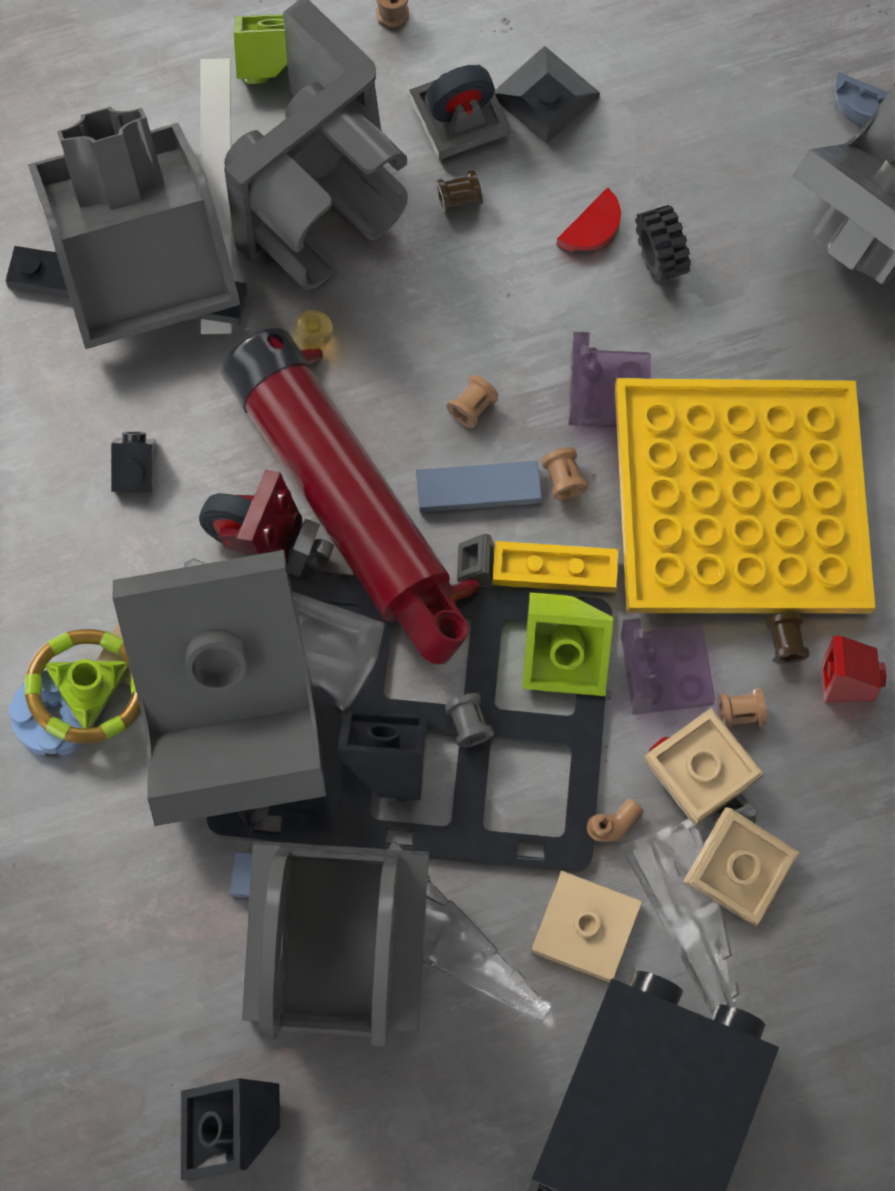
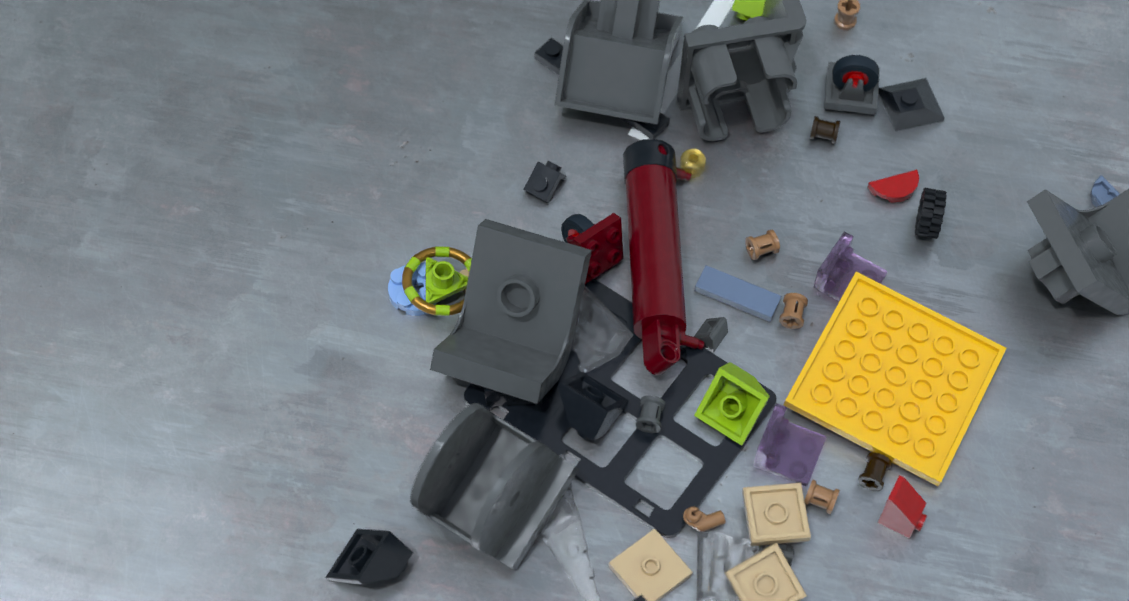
camera: 30 degrees right, 10 degrees down
dark grey tile [287,518,334,577] -> none
yellow plate [492,541,618,593] -> none

